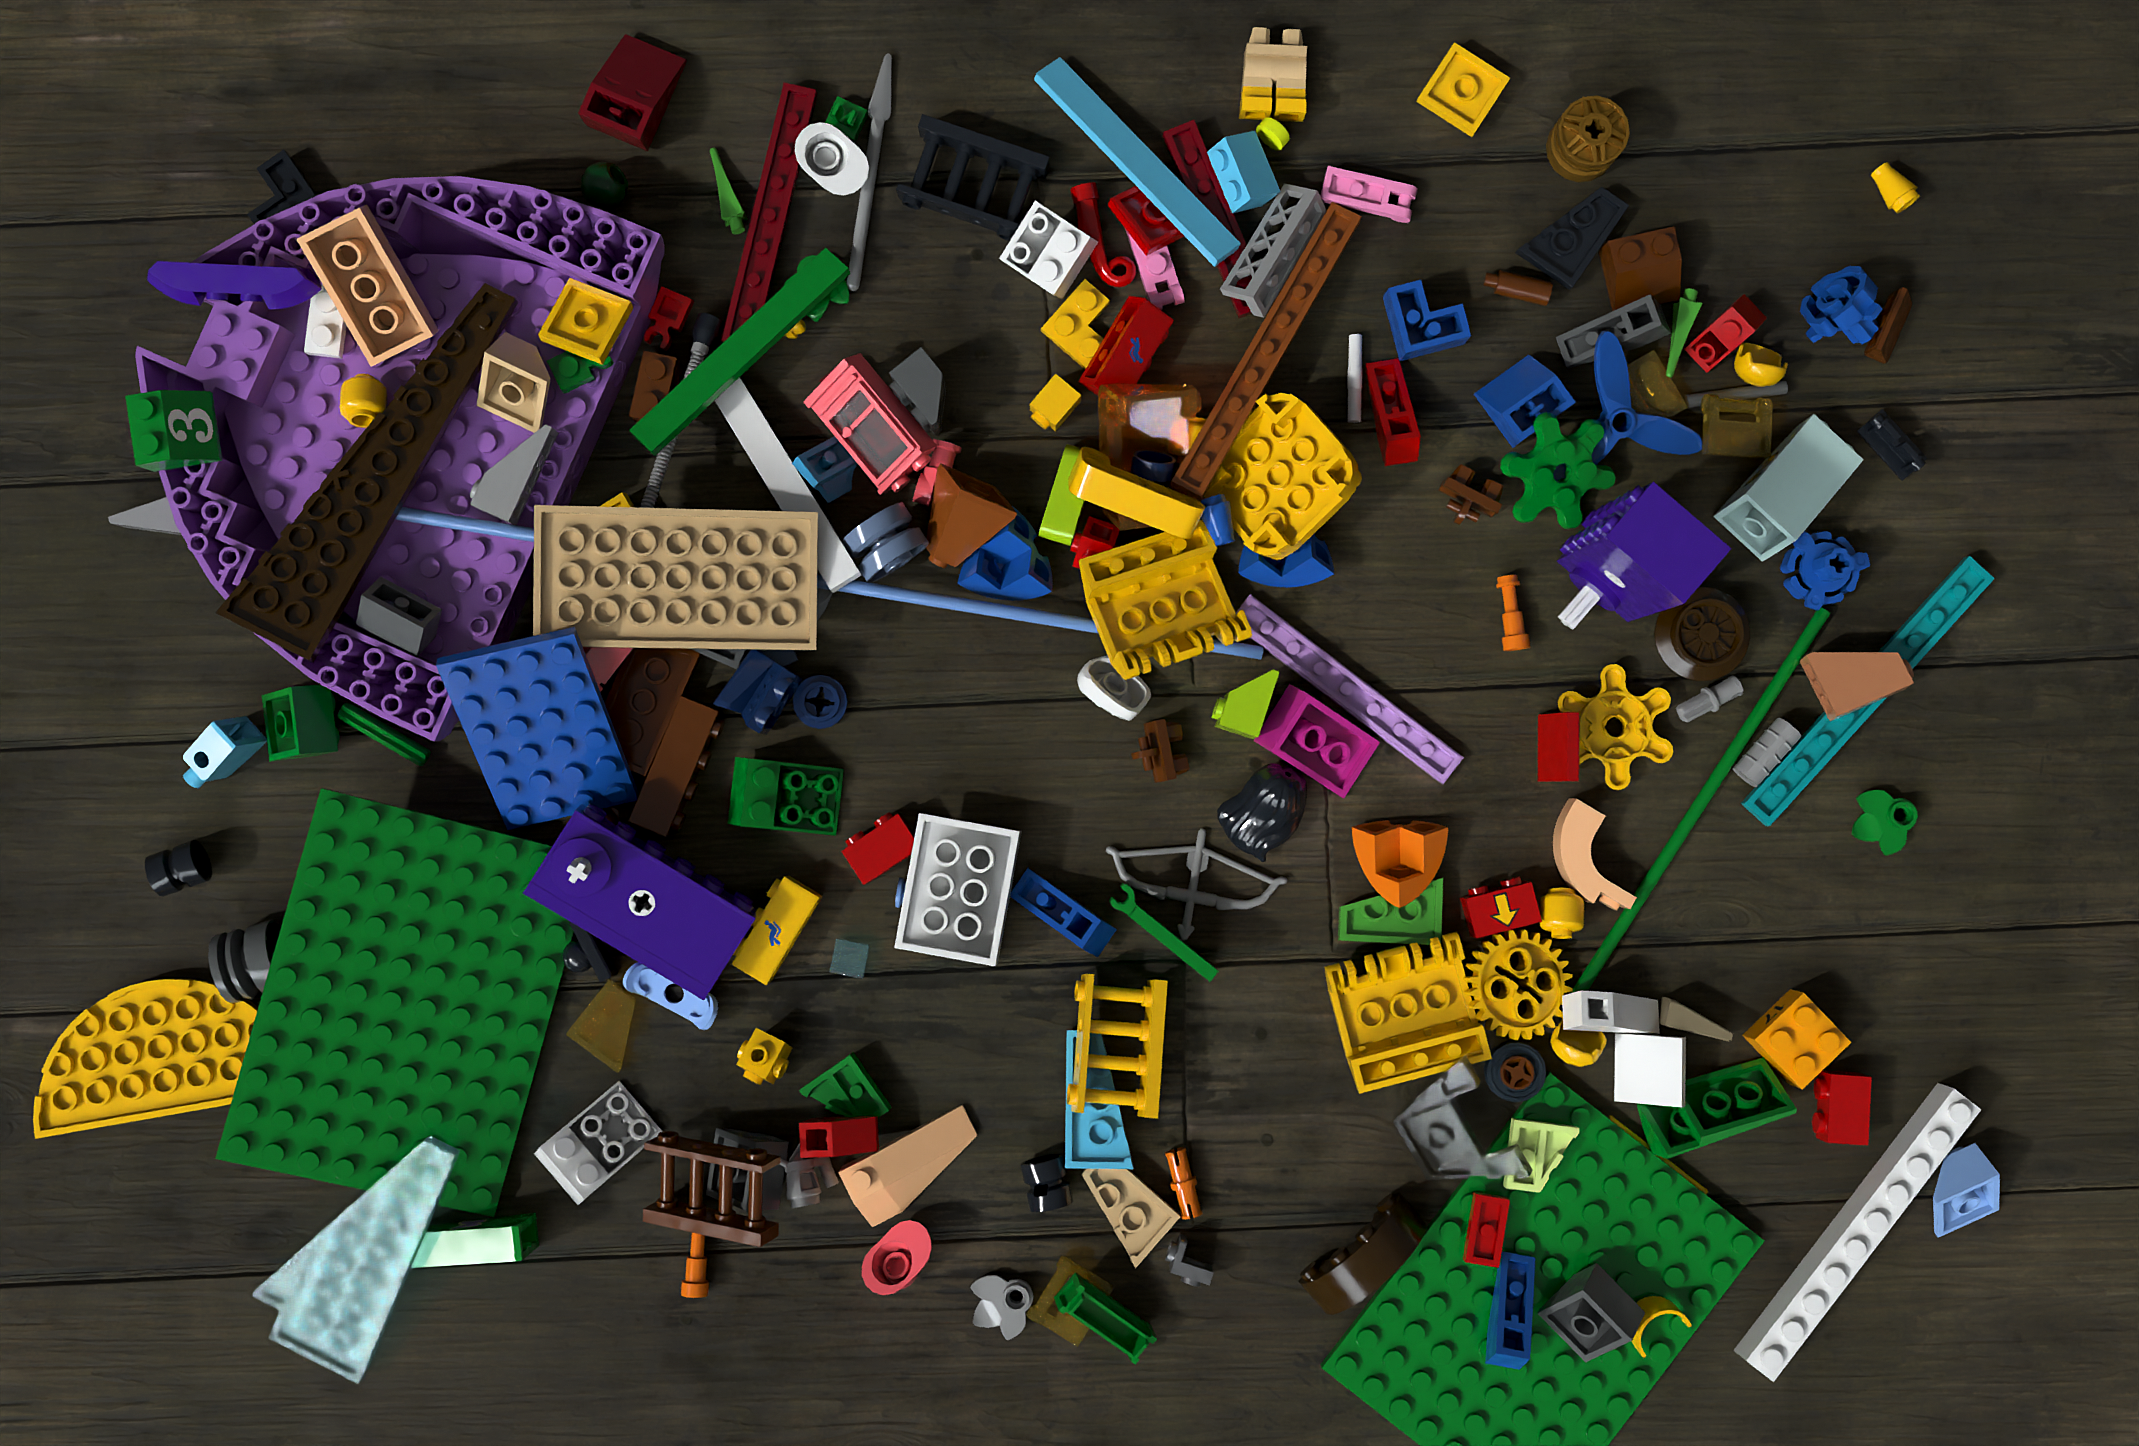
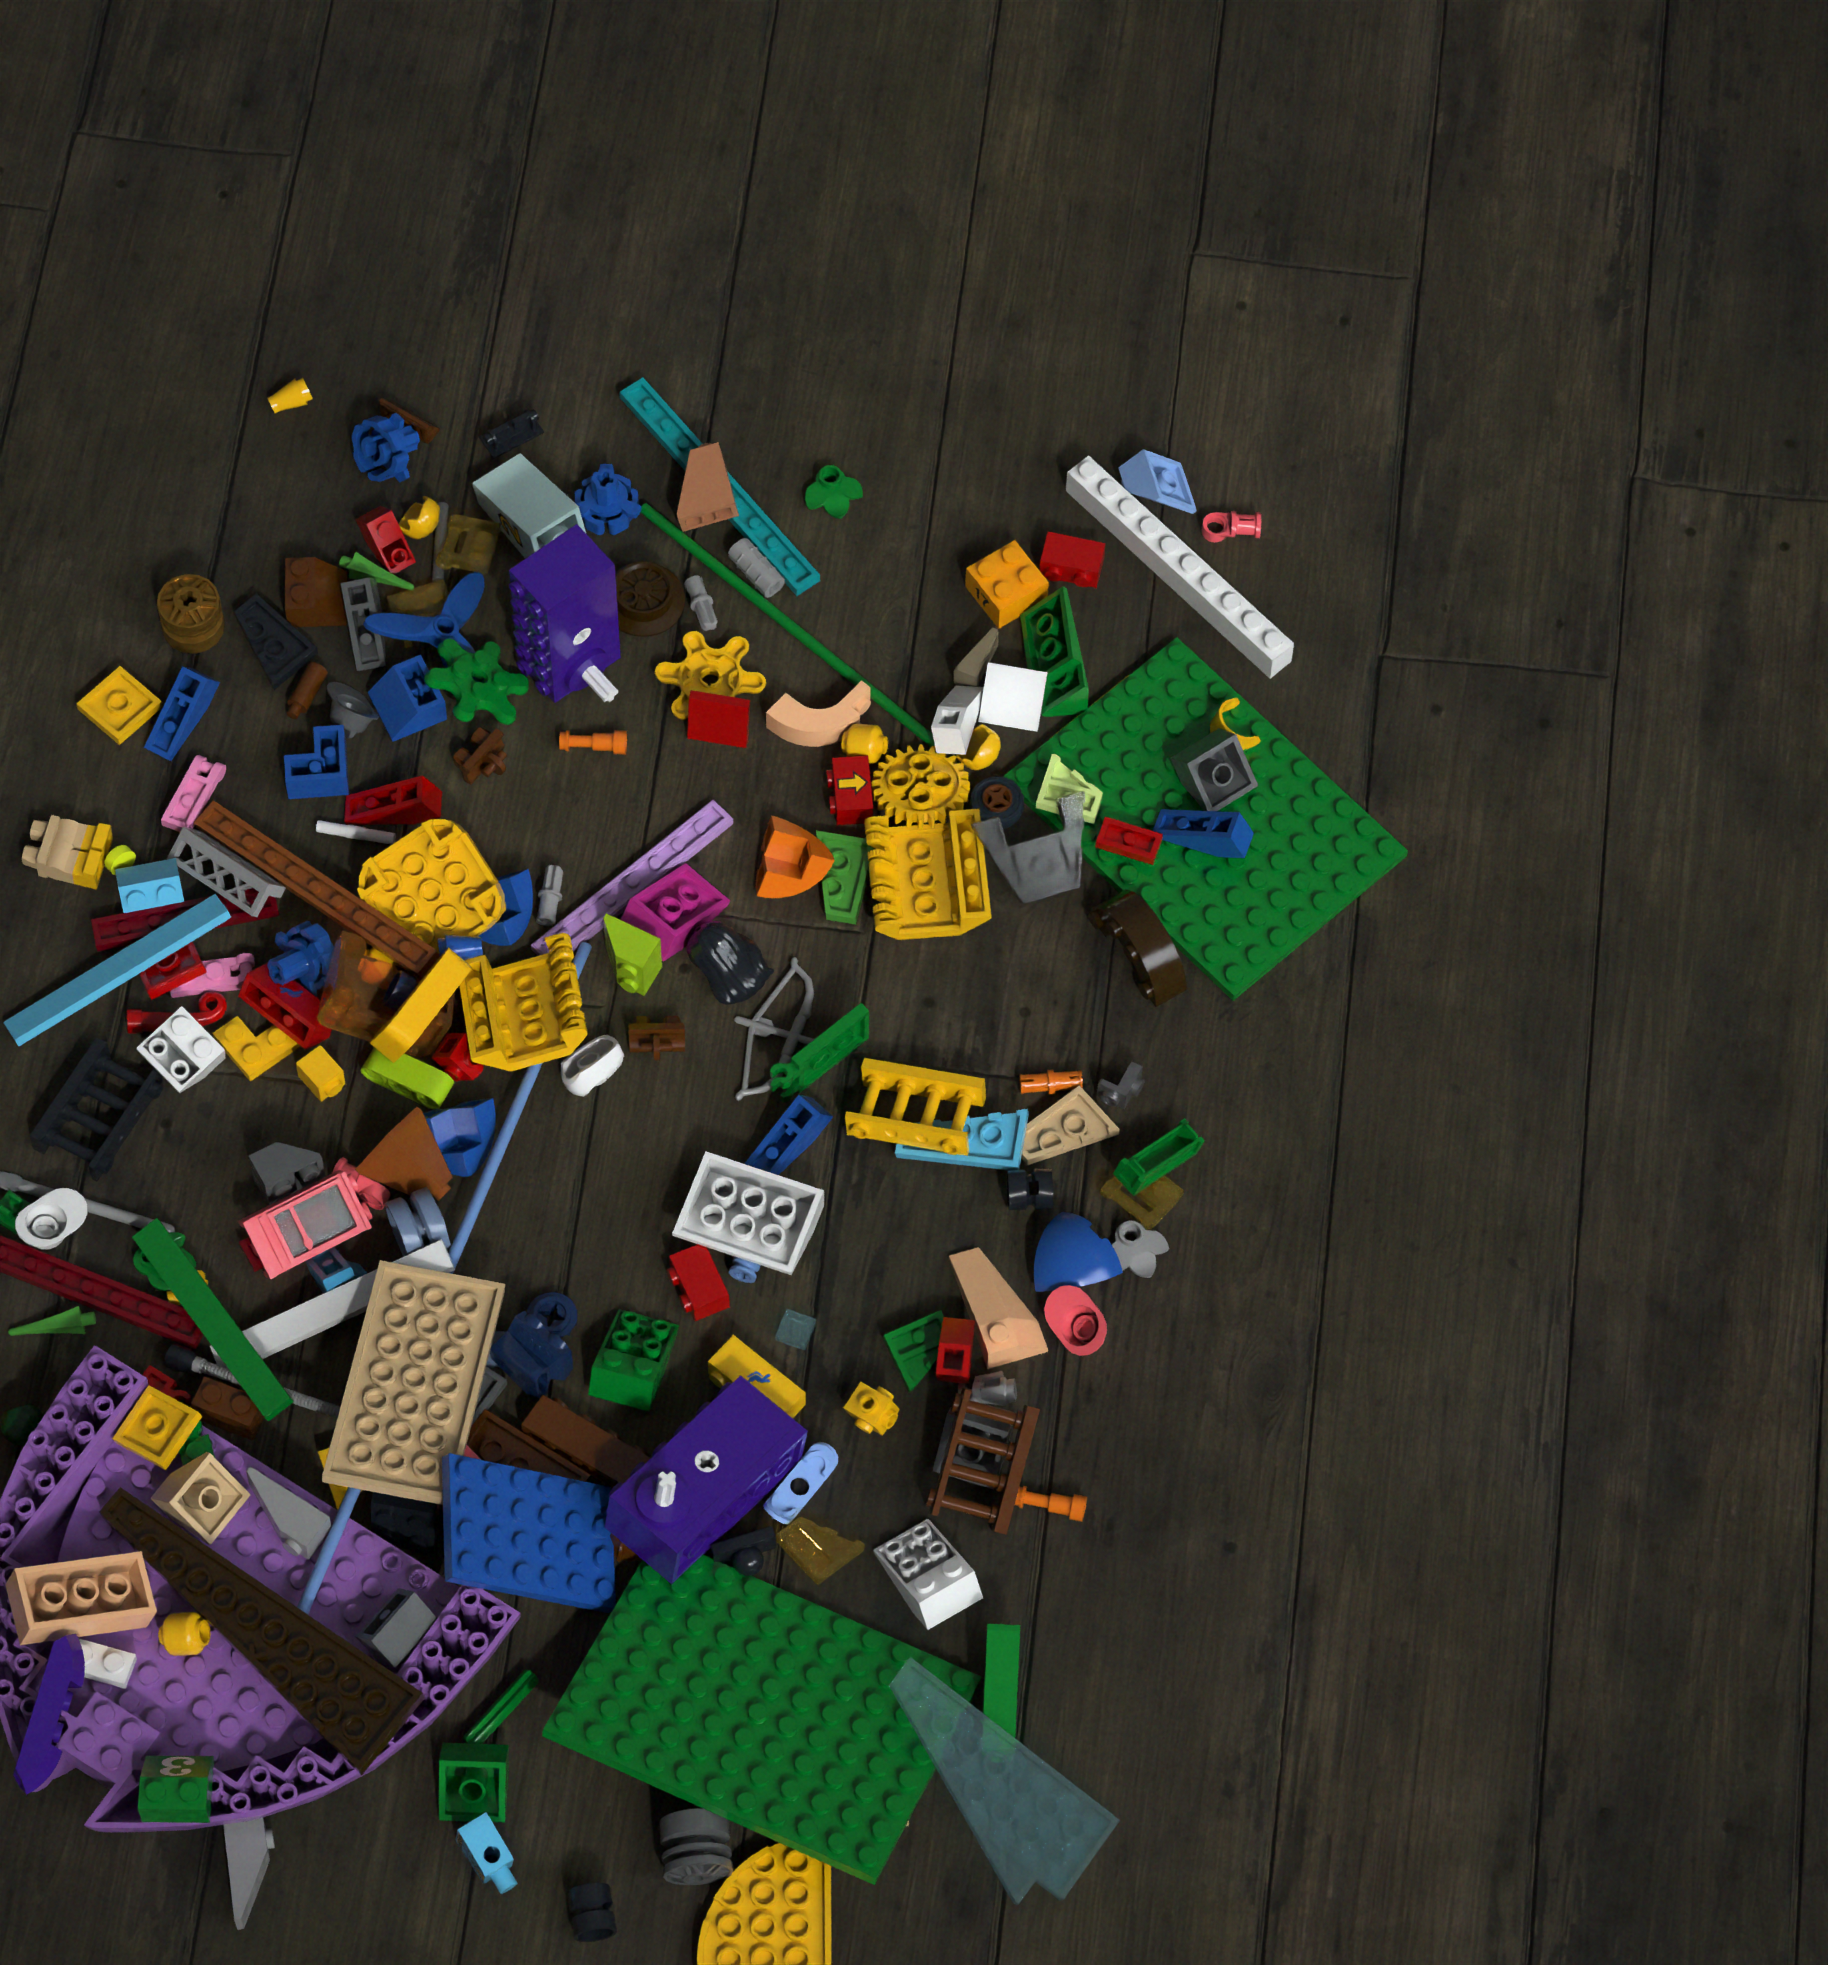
camera: 85 degrees left, 25 degrees down
none -> blue slope [144,666,220,761]
none -> blue piece [267,921,341,997]
none -> dark grey piece [326,682,379,738]
none -> light grey axle [536,865,563,926]
none -> blue brick [1034,1212,1123,1292]
none -> coral connector [1201,511,1261,543]

